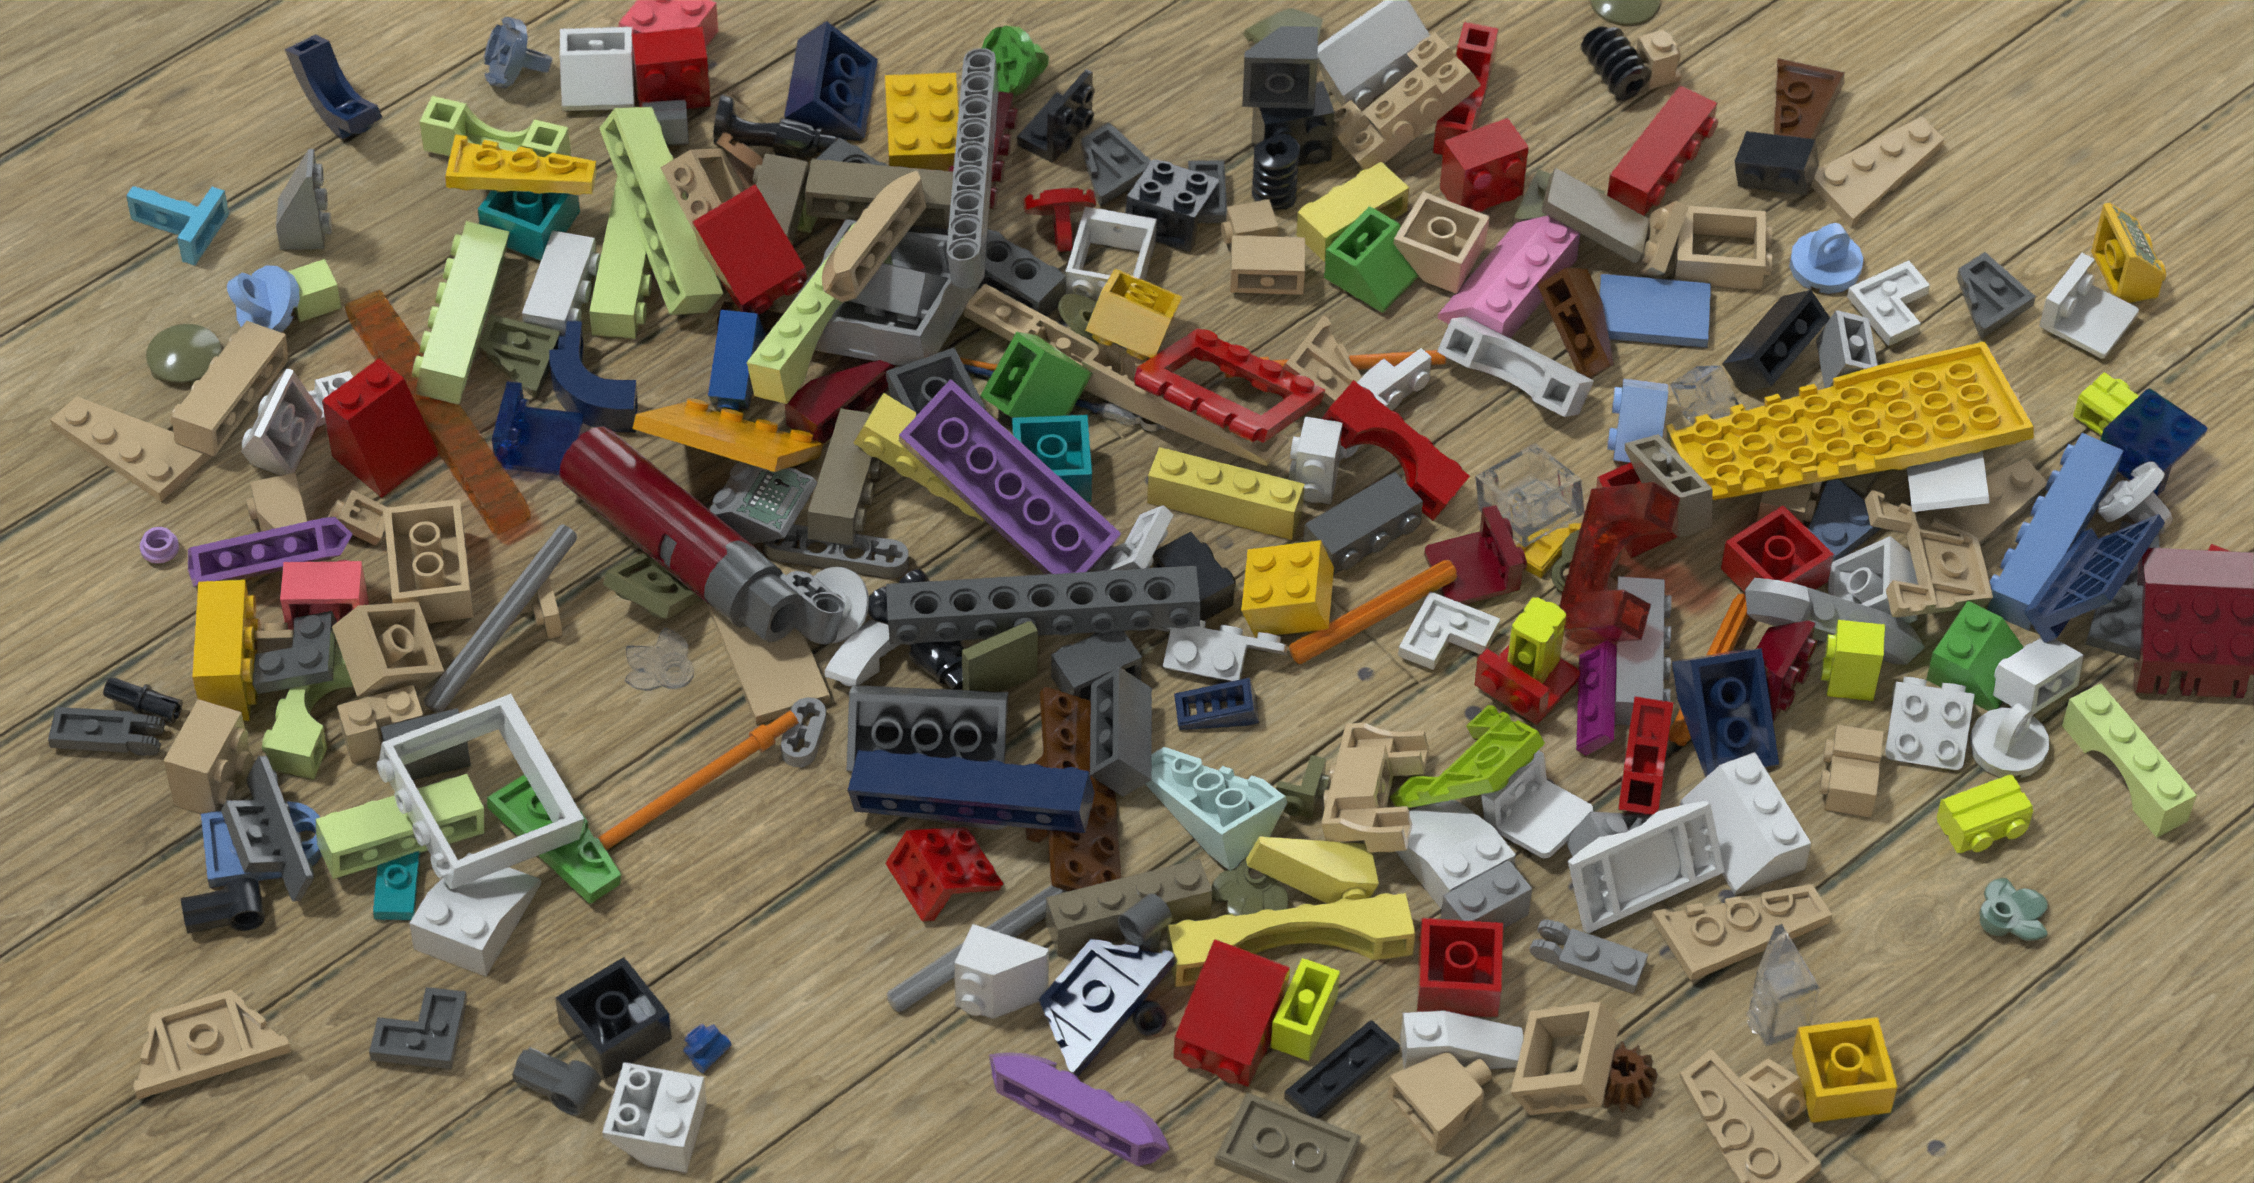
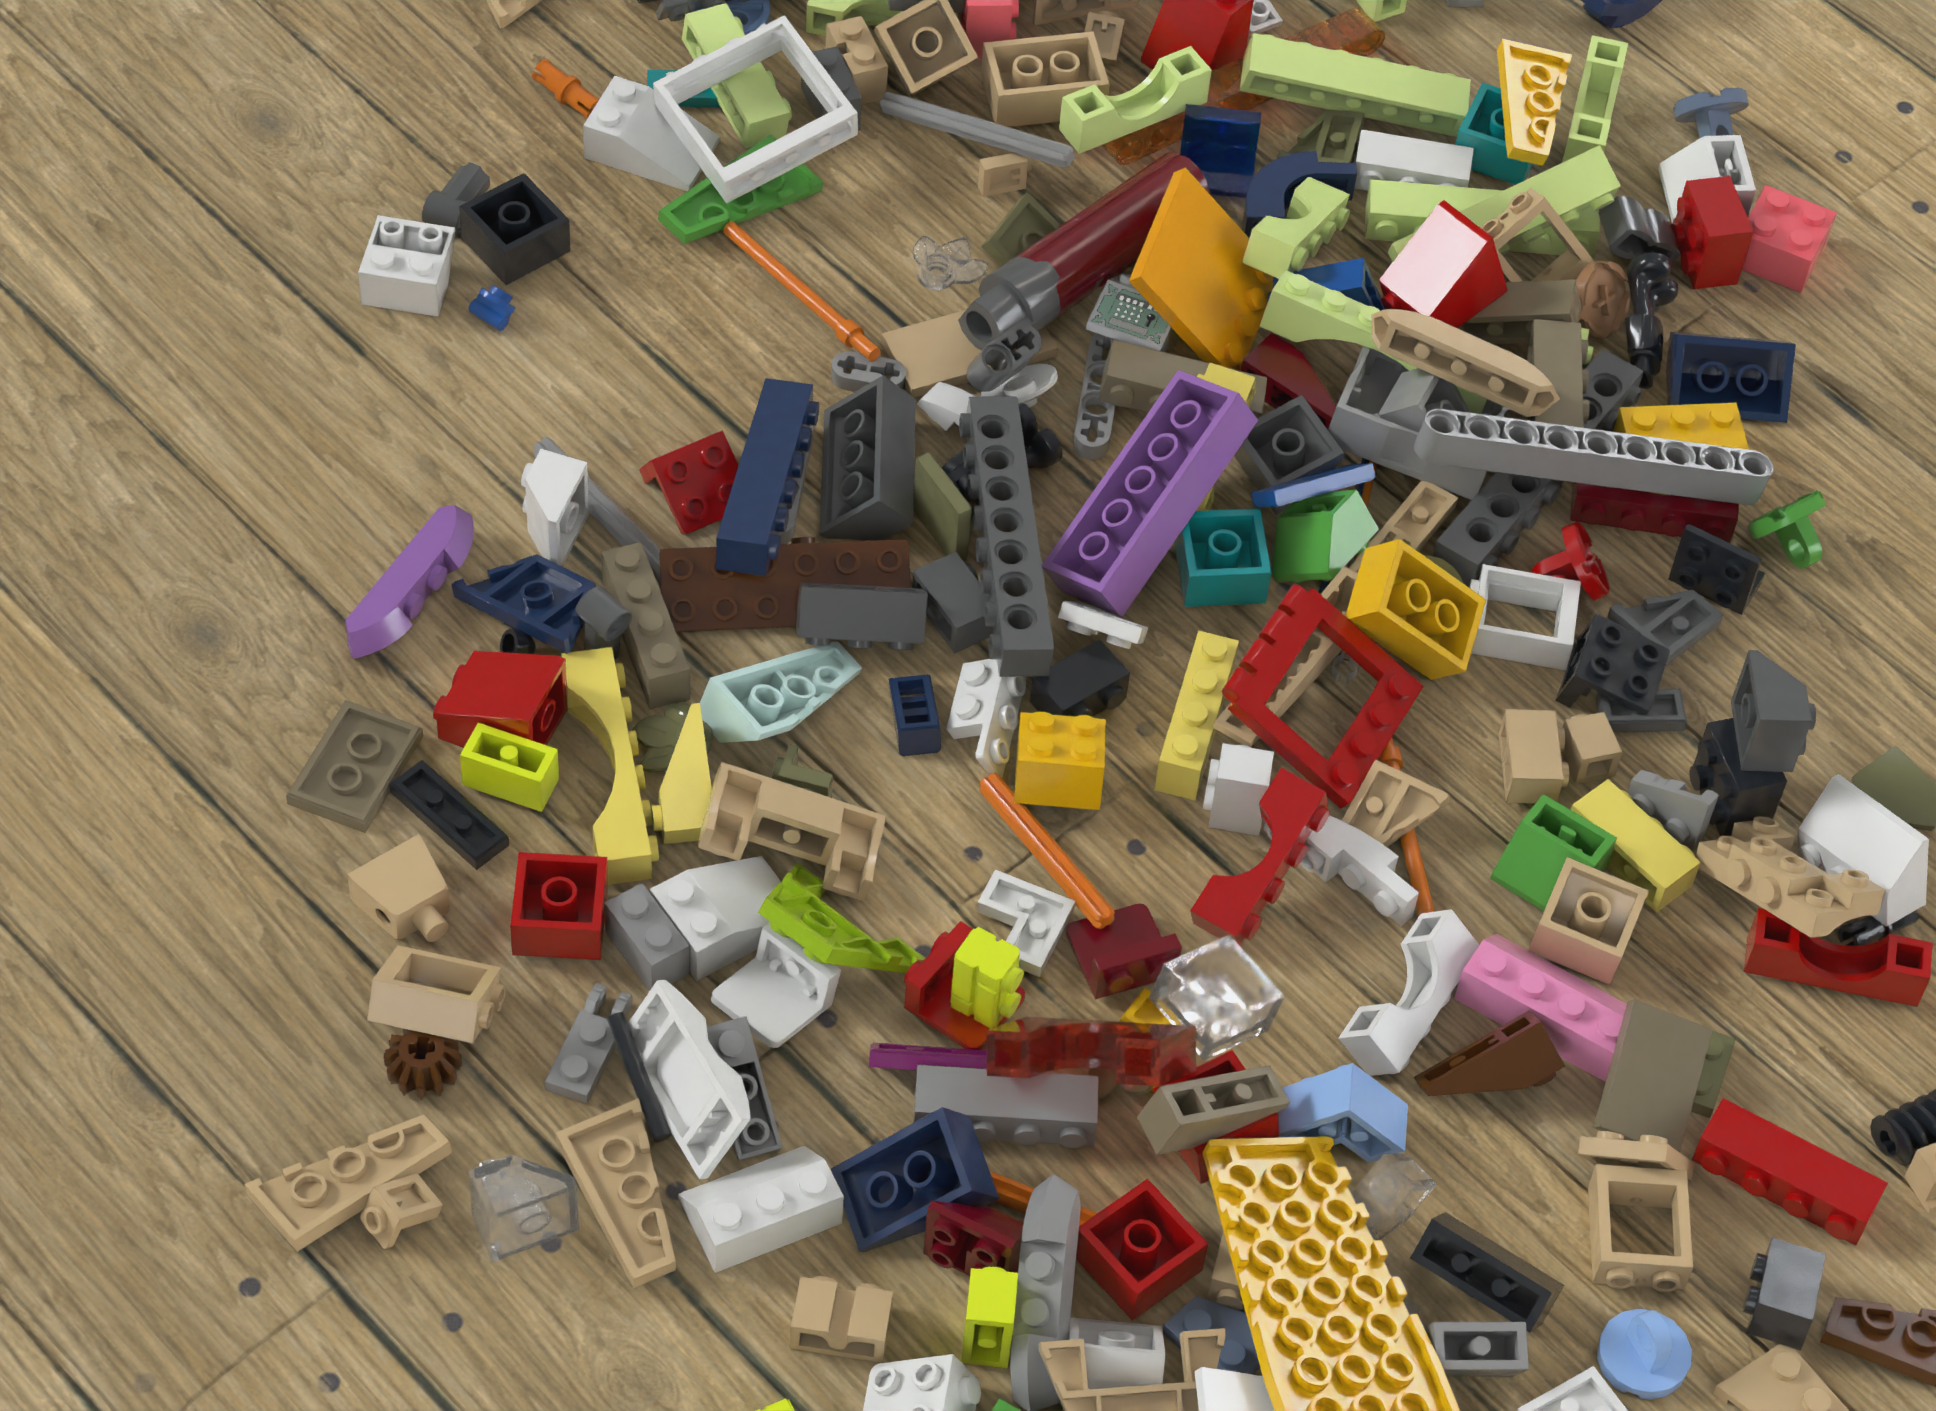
camera: 85 degrees right, 0 degrees up
dark grey plate [369,987,468,1069] -> none
black piece [1252,134,1299,210] -> none
dark grey brick [1303,472,1423,575] -> none
white slope [1400,1011,1523,1069] -> none
red brick [1439,118,1529,213] -> none
medium blue tile [1599,274,1711,348] -> none
red arch [1618,696,1674,816] -> none
yellow brick [1792,1017,1897,1123] -> none
none -> orange pin [532,59,600,119]
none -> black bar [607,1012,671,1142]
none -> yellowish green arch [1059,46,1212,154]
none -> yellowish green arch [1242,177,1350,279]
none -> tile [1251,463,1375,507]
none -> light grey wing [1627,770,1719,852]

